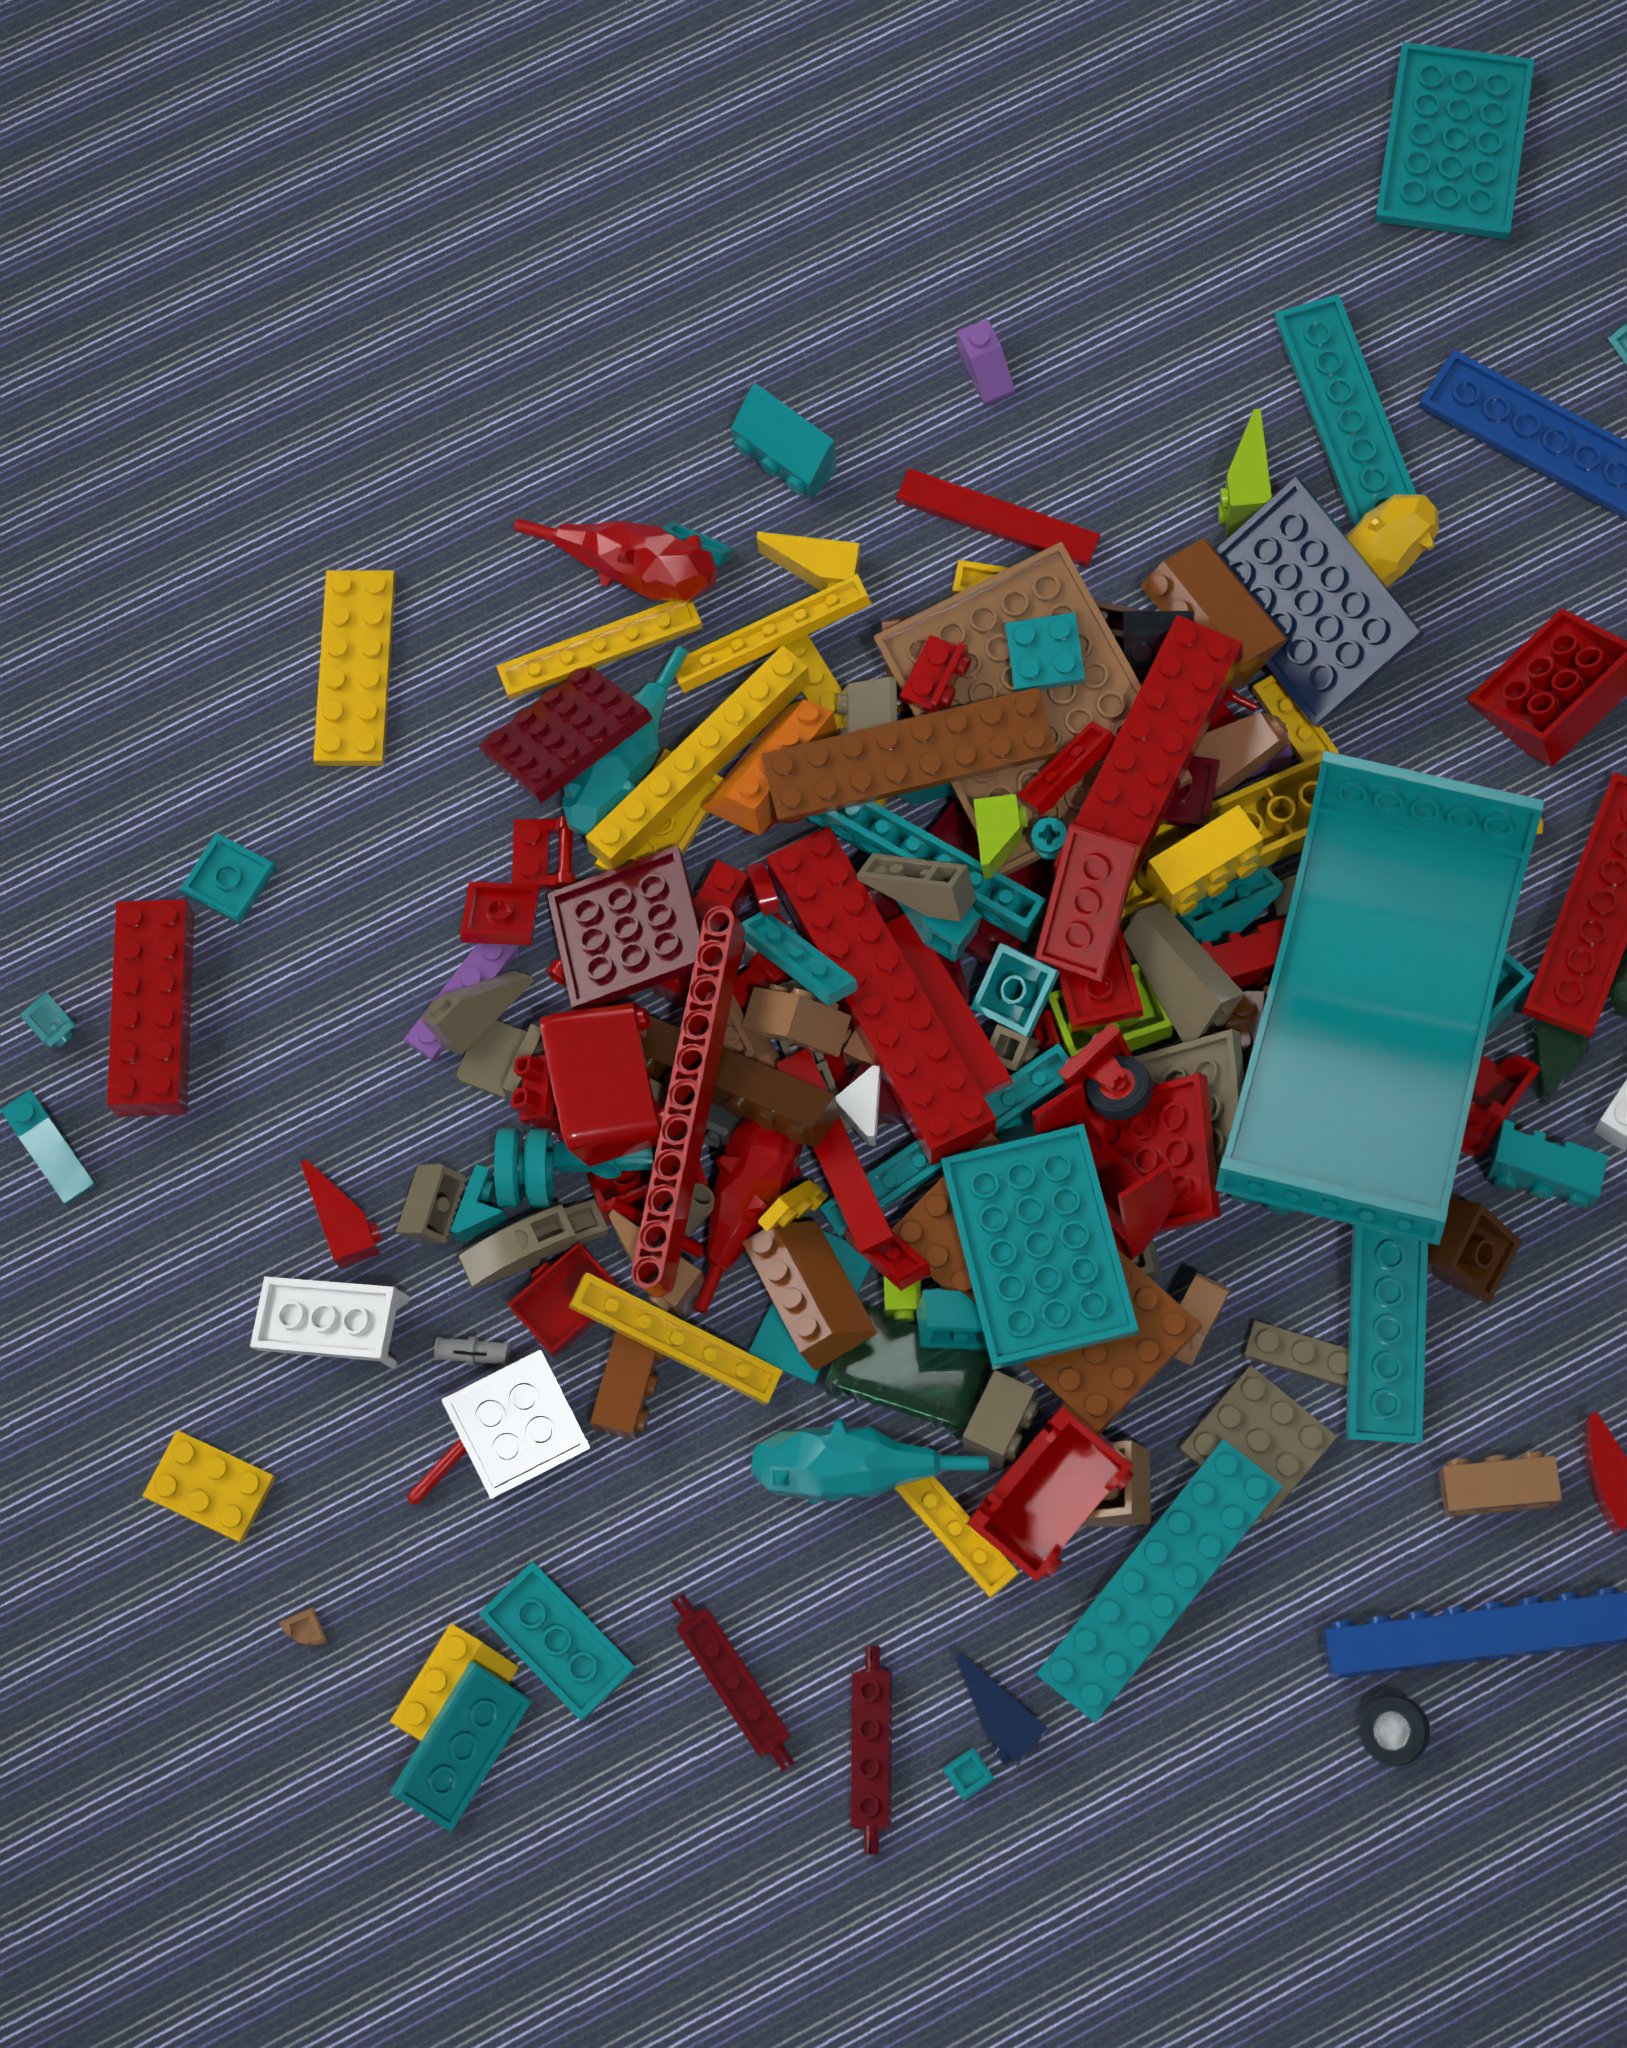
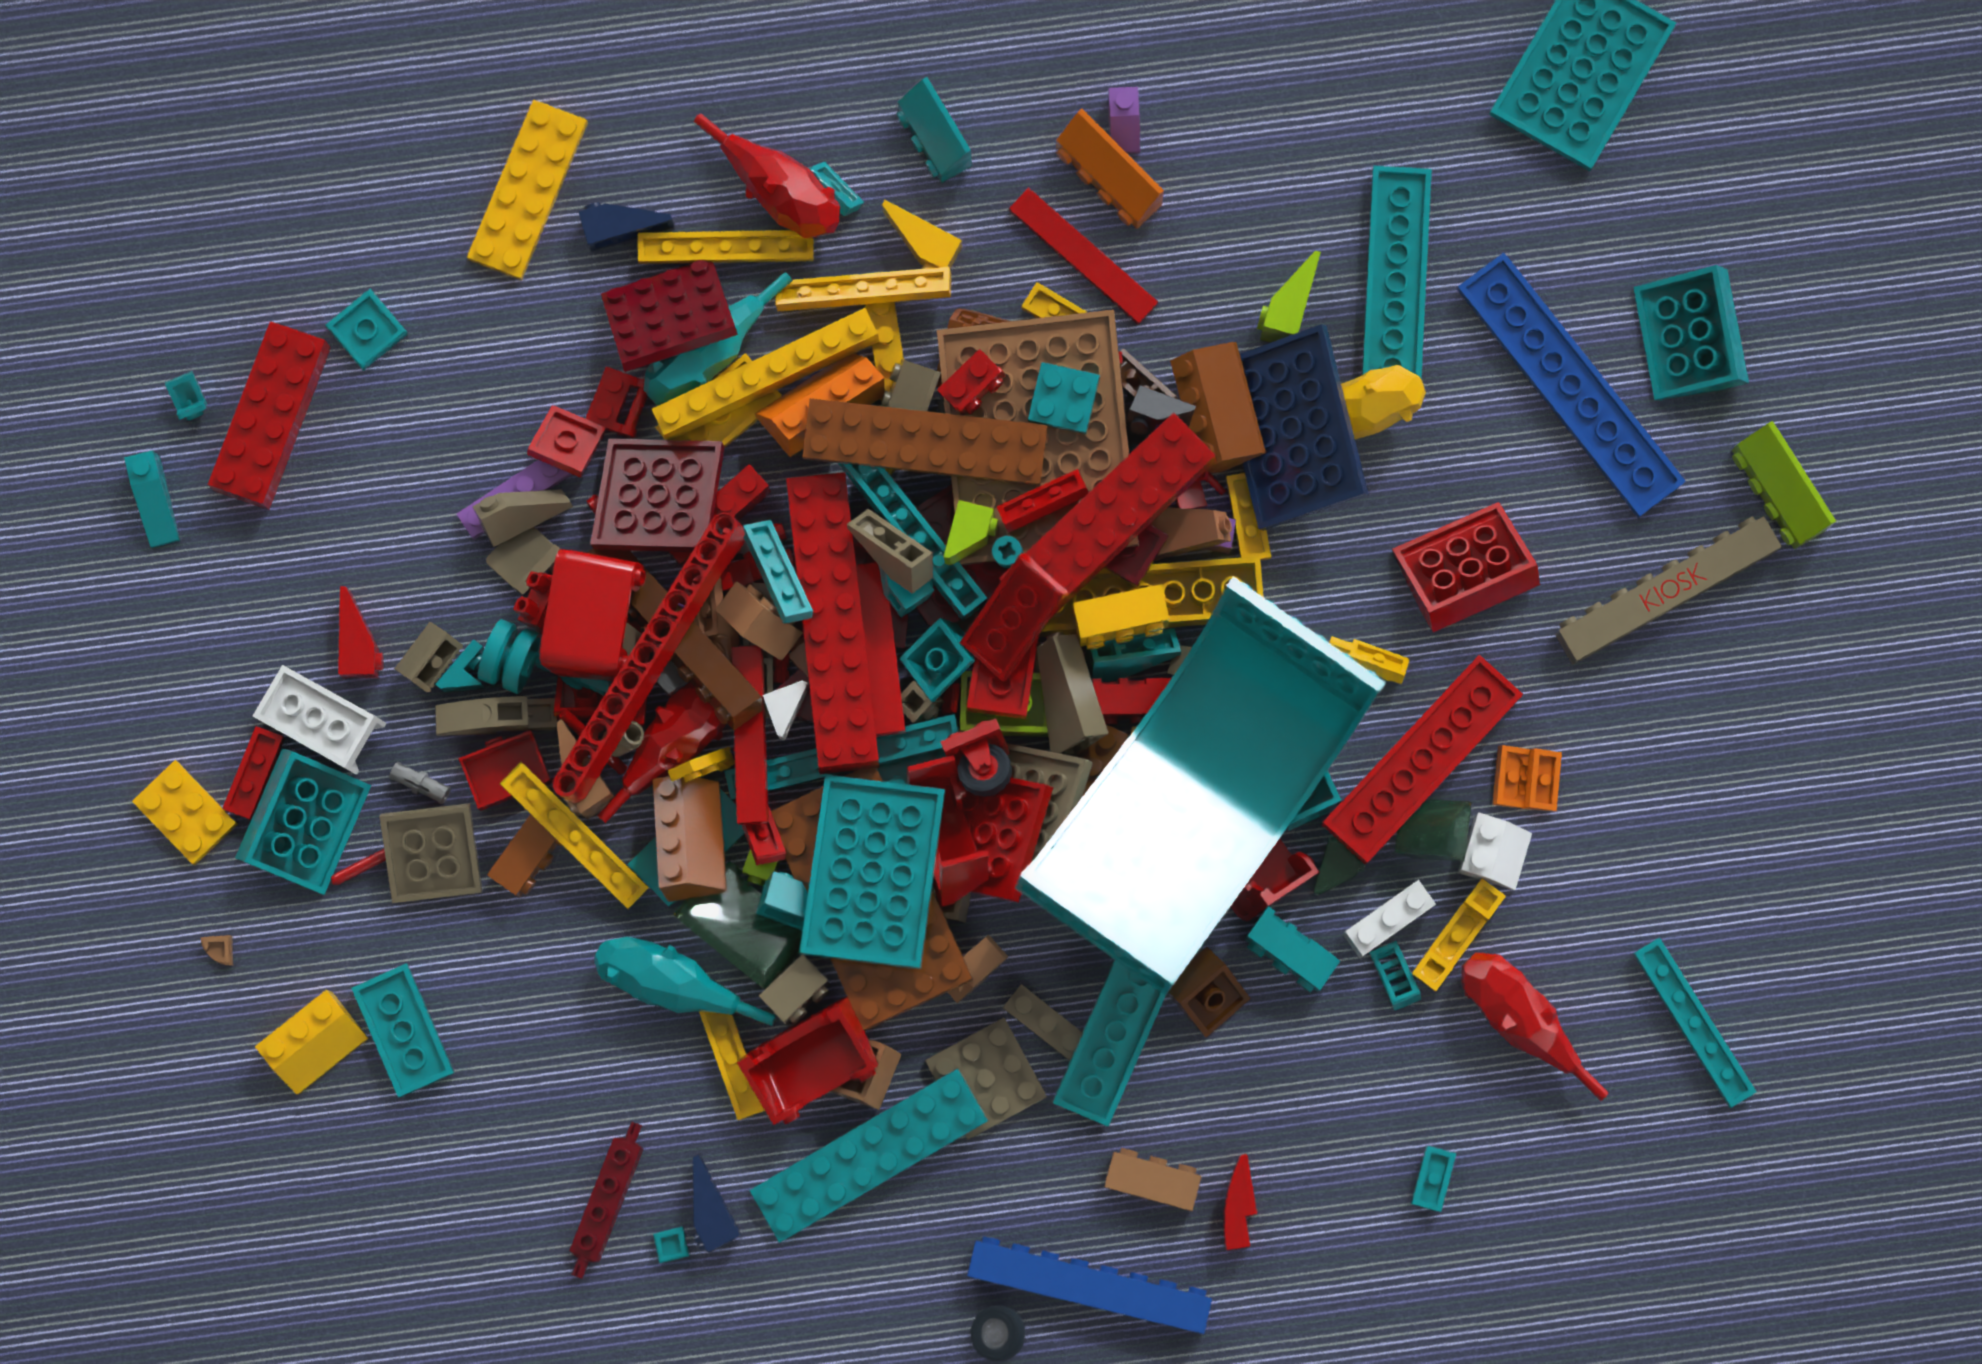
camera: 15 degrees right, 10 degrees up
teal tile [389,1661,532,1832] -> none
dark red plate [671,1593,796,1773] -> none
red beam [745,862,781,917] -> none
none -> red plate [222,726,285,820]
none -> teal slope [235,749,372,895]
none -> dark blue slope [578,202,675,251]
none -> orange slope [1056,108,1164,229]

